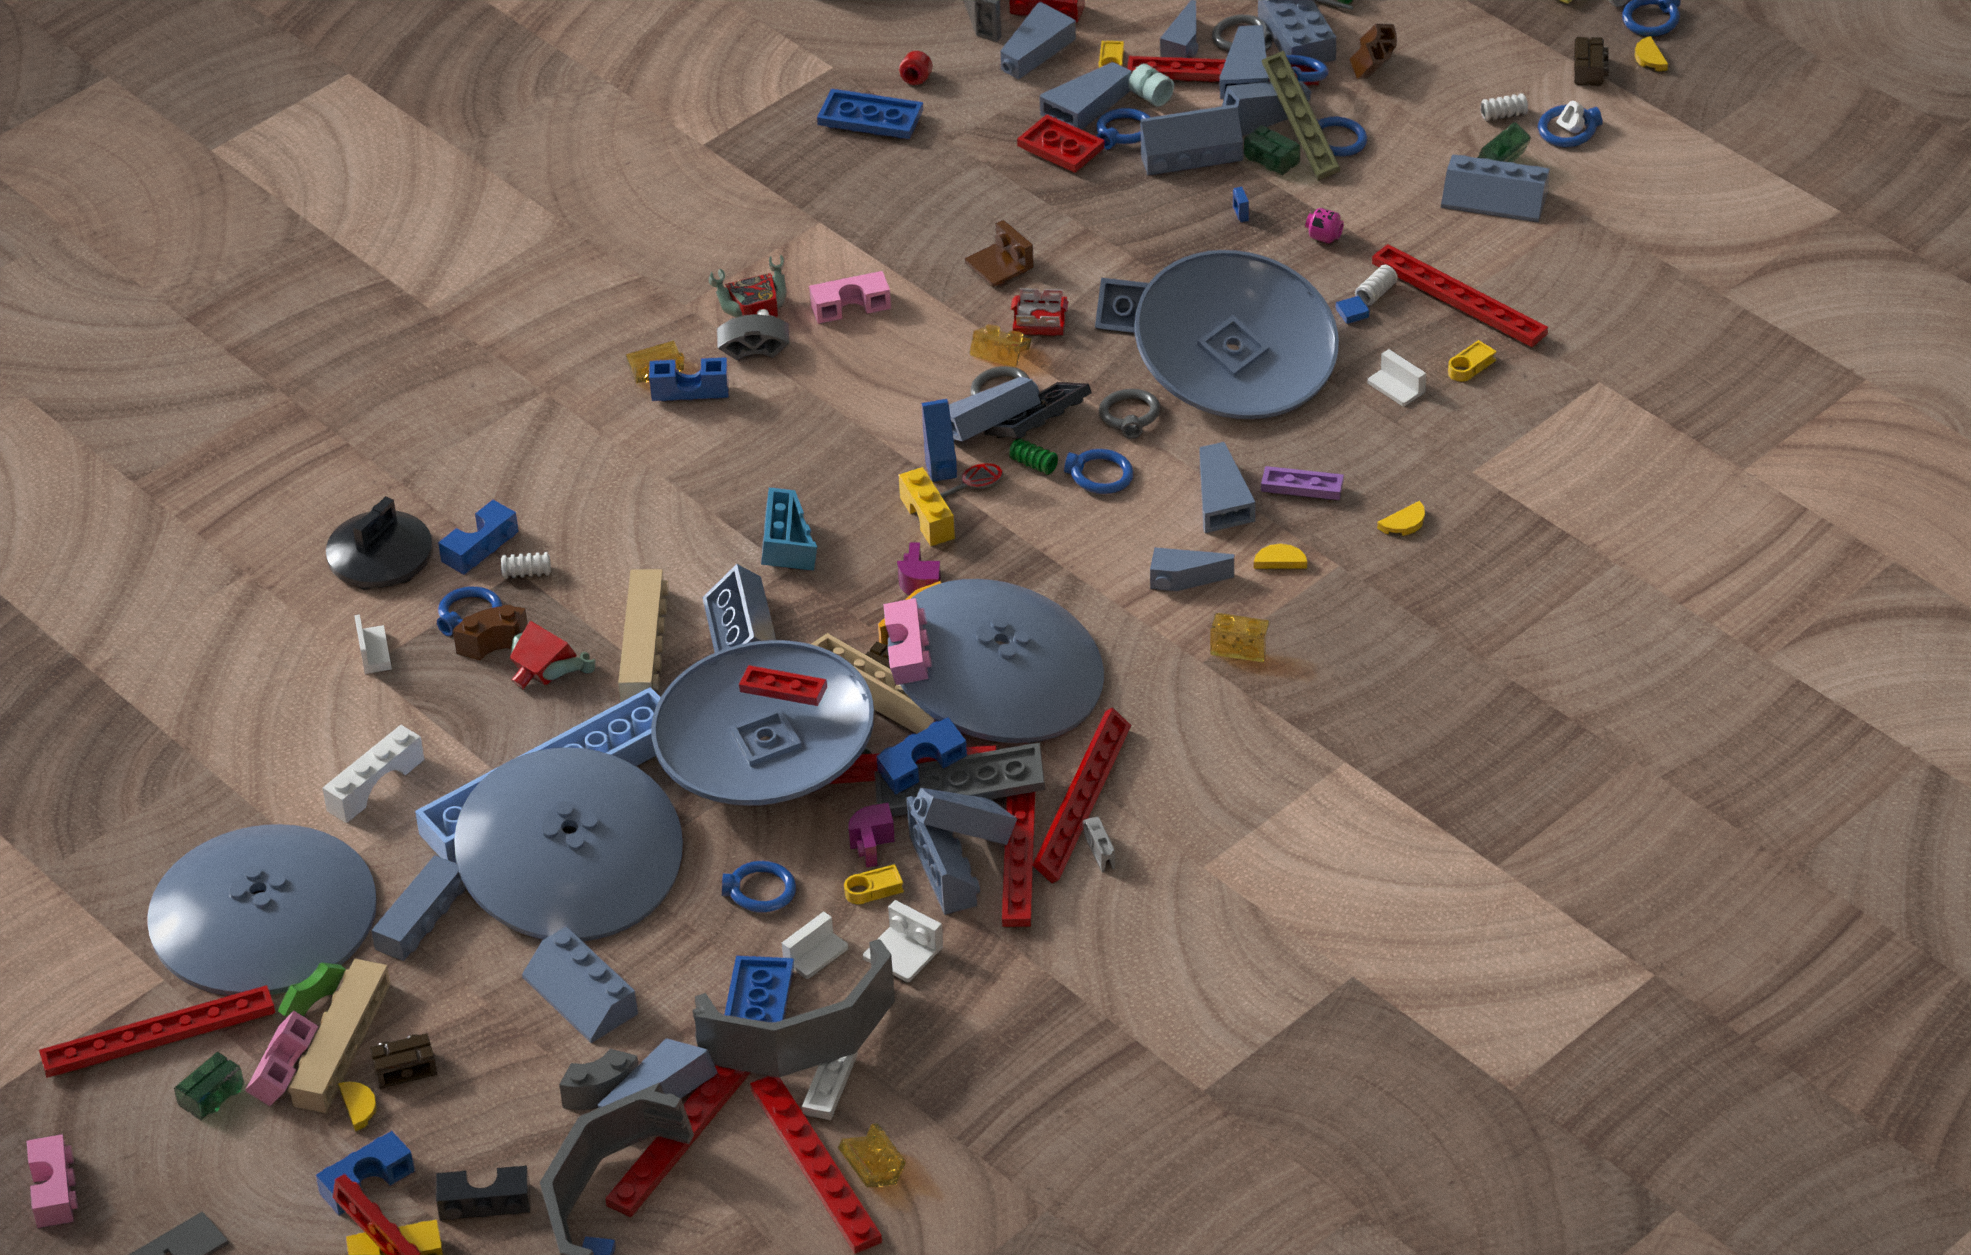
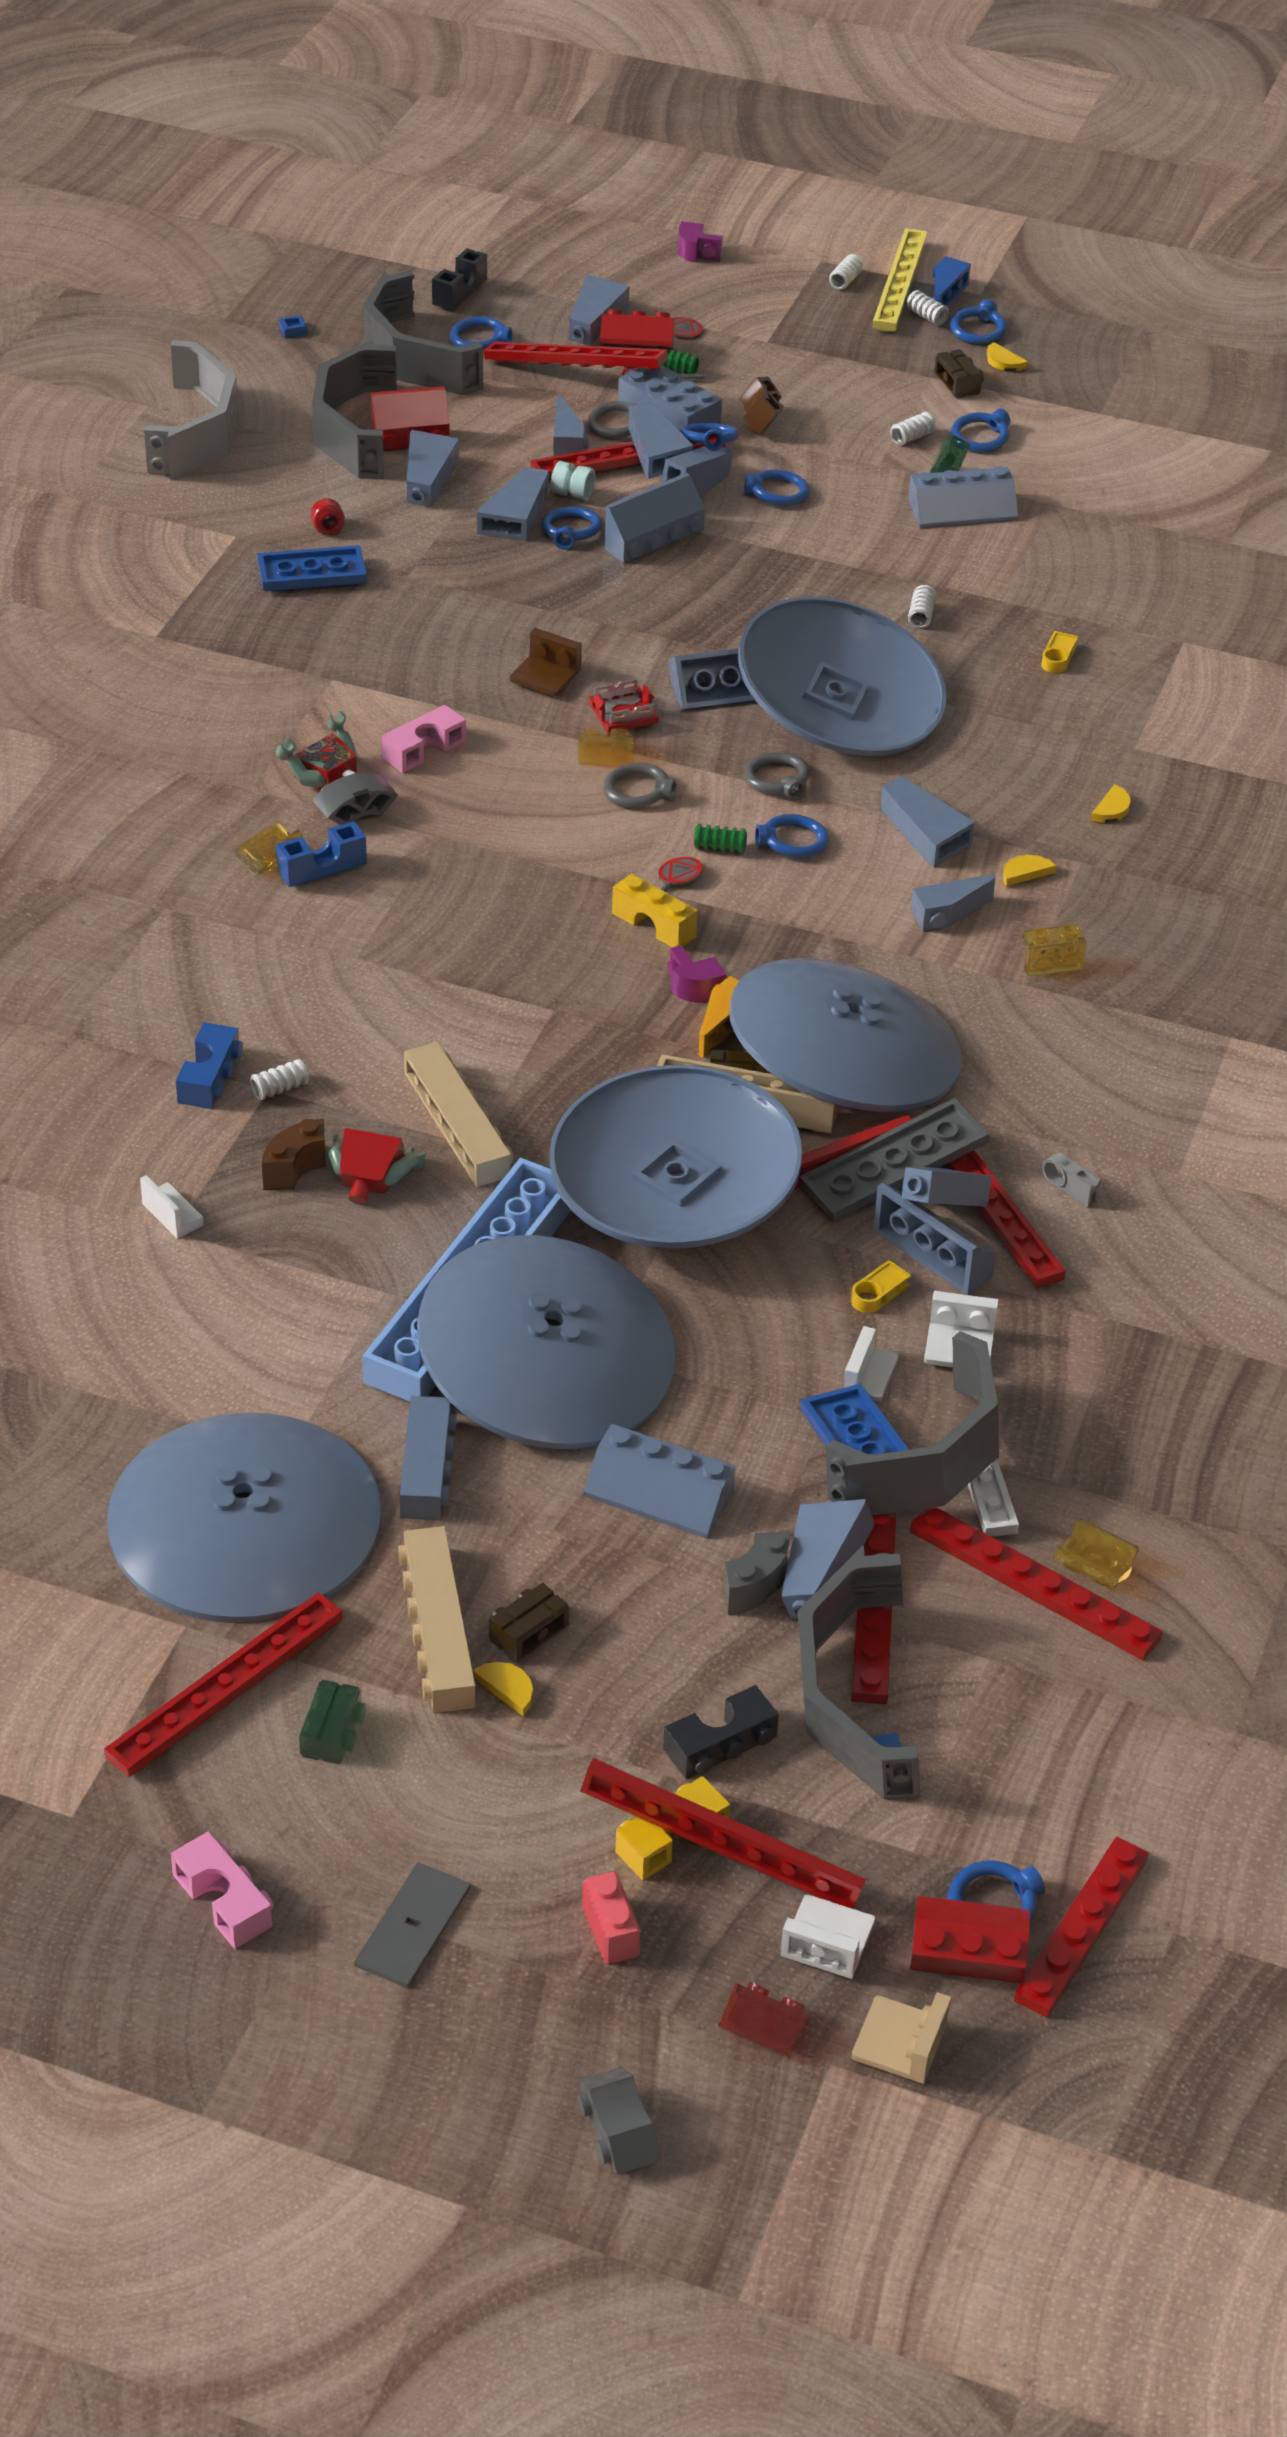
camera: 30 degrees left, 0 degrees up
bright pink arch [245,1011,318,1106] -> none
bright green tile [278,962,346,1017] -> none
blue arch [316,1131,415,1216] -> none
white arch [322,725,425,823] -> none
black bracket [326,496,433,590] -> none
blue piece [437,586,503,636] -> none
sand blue slope [702,564,776,653] -> none
blue piece [722,861,796,912] -> none
red plate [739,665,828,706] -> none
dark azure wedge [761,487,817,571] -> none
magenta brick [848,803,895,868] -> none
blue arch [876,717,967,795] -> none
bright pink arch [884,598,932,685] -> none
blue slope [922,399,957,482] -> none
sand blue slope [949,377,1041,441] -> none
black plate [984,382,1092,439] -> none
red plate [1017,114,1105,173] -> none
red plate [1032,707,1132,883] -> none
yellow piece [1098,41,1124,68] -> none
blue tile [1233,187,1249,222] -> none
clear green brick [1244,125,1300,176] -> none
olive tile [1261,51,1341,181] -> none
medium lavender plate [1261,466,1344,500] -> none
dark pink head [1305,208,1344,243] -> none
blue tile [1336,296,1370,324] -> none
white panel [1368,349,1426,406] -> none
red plate [1372,244,1548,347] -> none
white tile [1556,101,1584,133] -> none

